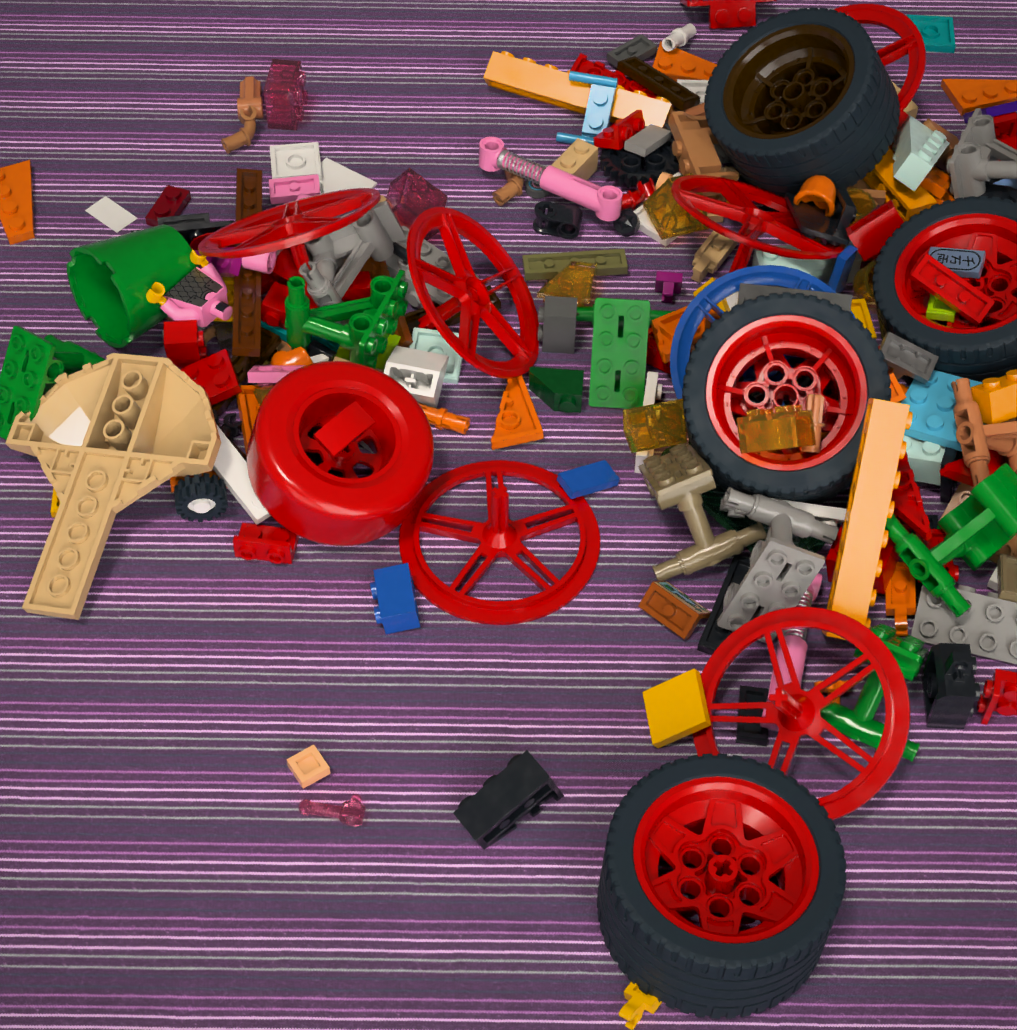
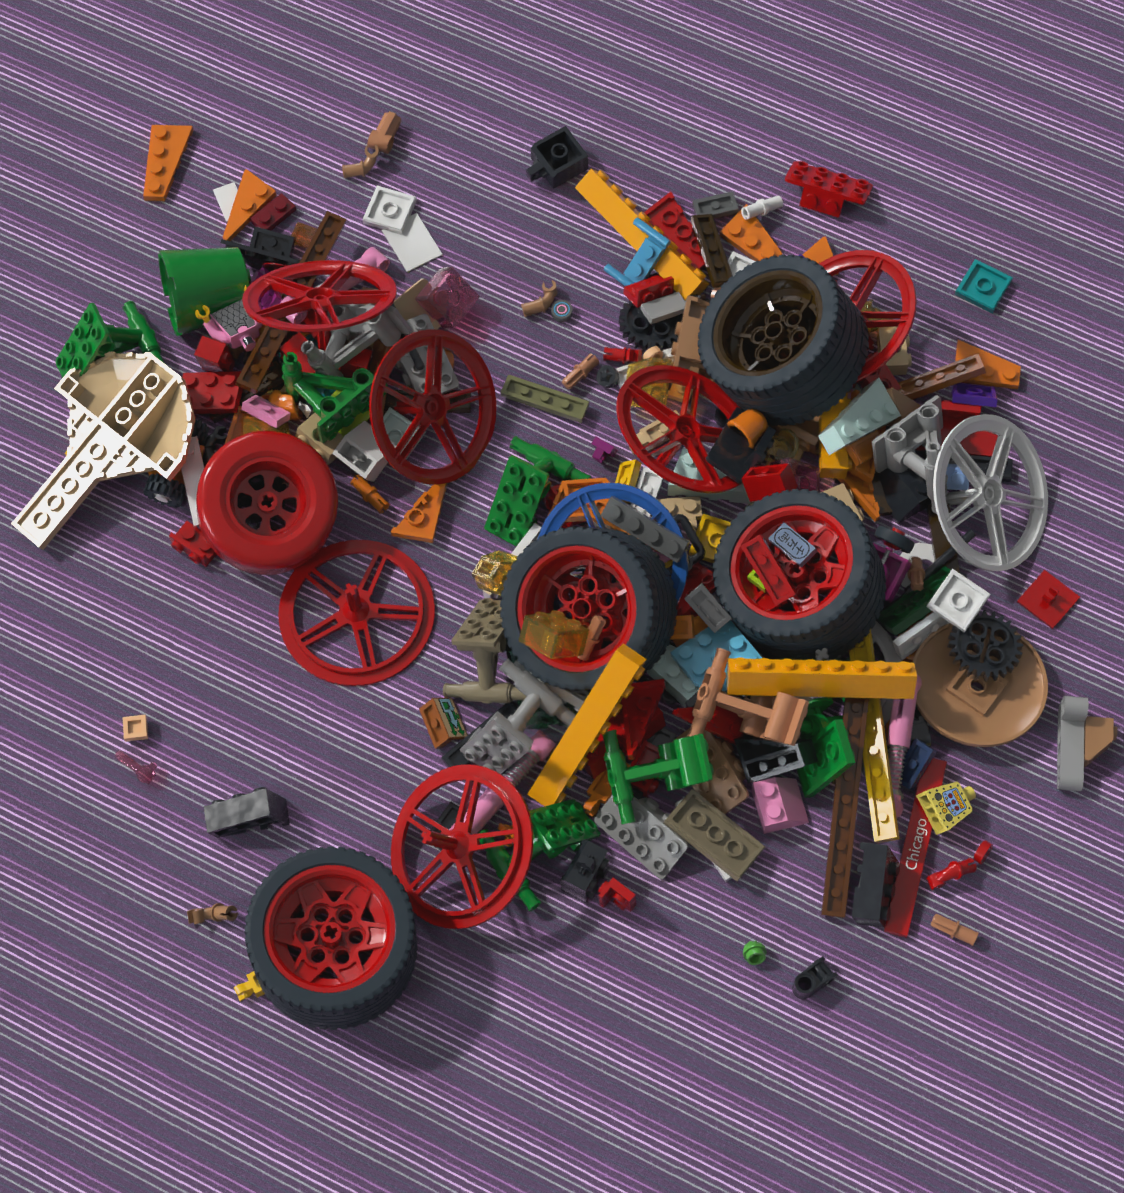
camera: 30 degrees right, 15 degrees up
clear pink brick [264,59,308,131] -> none
bright pink plate [269,174,321,205] -> none
red slope [313,401,376,459] -> none
blue brick [370,563,421,634] -> none
bright pink piece [479,137,623,221] -> none
dark green slope [529,367,584,413] -> none
black piece [533,201,583,239] -> none
clear yellow slope [537,261,598,307] -> none
dark grey brick [538,296,578,354] -> none
tan brick [551,138,599,180] -> none
blue tile [557,460,620,499] -> none
yellow tile [642,668,711,748] -> none
blue tile [828,245,858,294] -> none
none -> medium nougat piece [187,903,238,924]
none -> orange wing [223,169,277,241]
none -> clear orange tile [291,222,317,248]
none -> black hinge [526,126,589,189]
none -> nougat axle [562,353,599,389]
none -> dark orange plate [898,353,986,400]

